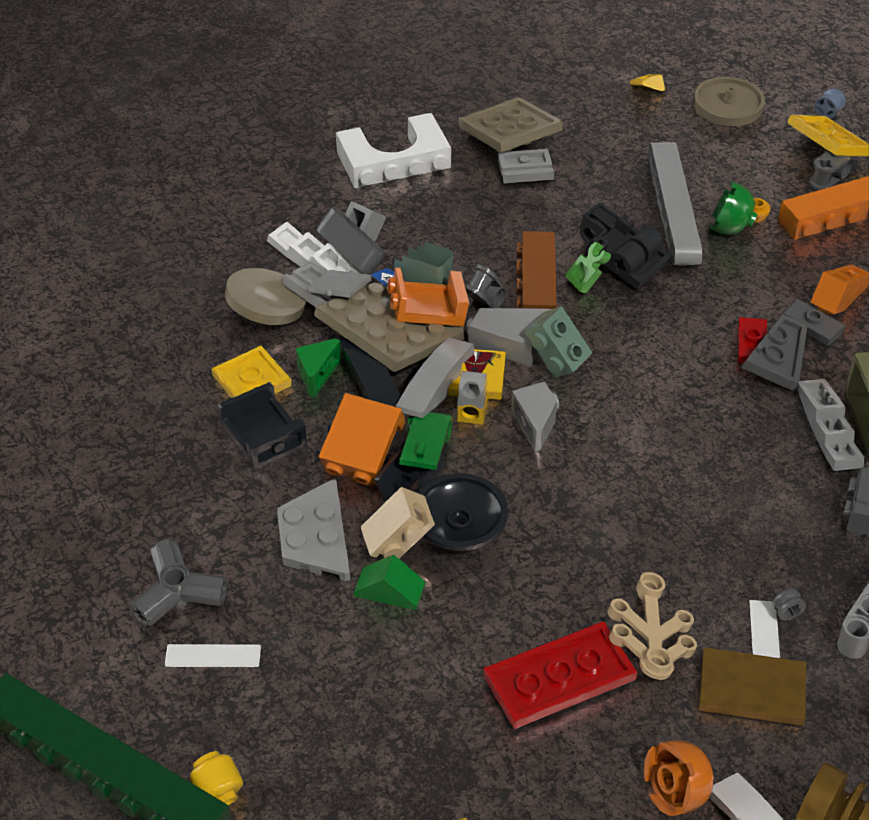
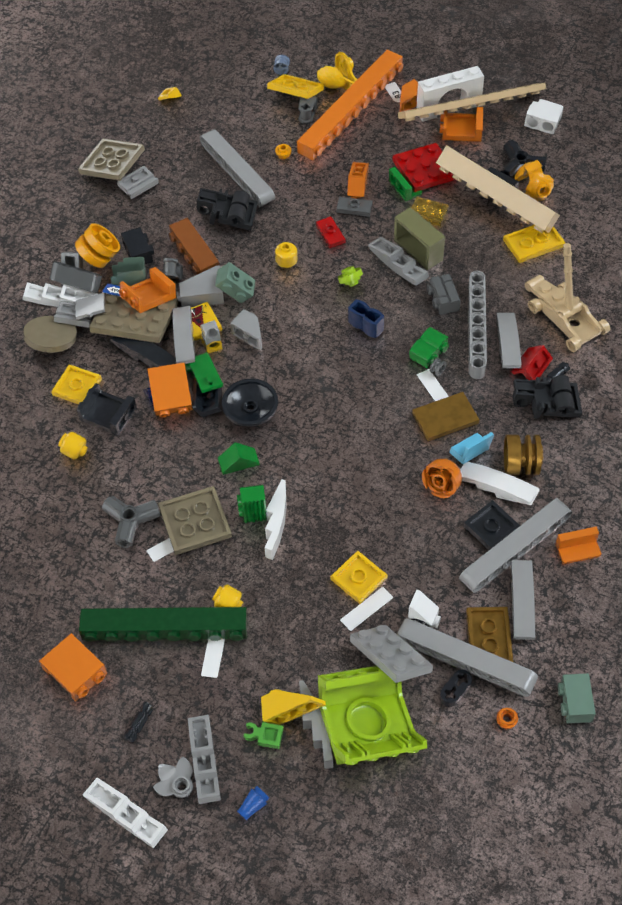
camera: 30 degrees left, 10 degrees up
light grey wing [277,479,350,581] -> none
green slope [296,339,341,398] -> none
white arch [336,113,451,188] -> none
tan brick [361,487,435,559] -> none
red plate [483,621,637,729] -> none
bright green plate [565,242,611,294] -> none
tan plant [608,572,697,680] -> none
dark tan piece [693,77,765,126] -> none
green cylinder [708,181,757,235] -> none
dark grey wing [741,314,808,391] -> none
none -> yellow head [58,432,88,460]
none -> light orange wheel [75,223,120,268]
none -> black brick [121,227,154,265]
none -> dark tan plate [158,486,232,555]
none -> green brick [237,485,267,523]
none -> white slope [264,479,287,560]
none -> yellow head [275,242,298,268]
none -> lime plate [337,266,363,287]
none -> dark blue brick [348,299,384,338]
none -> green brick [409,327,449,368]
none -> medium azure panel [449,432,494,464]

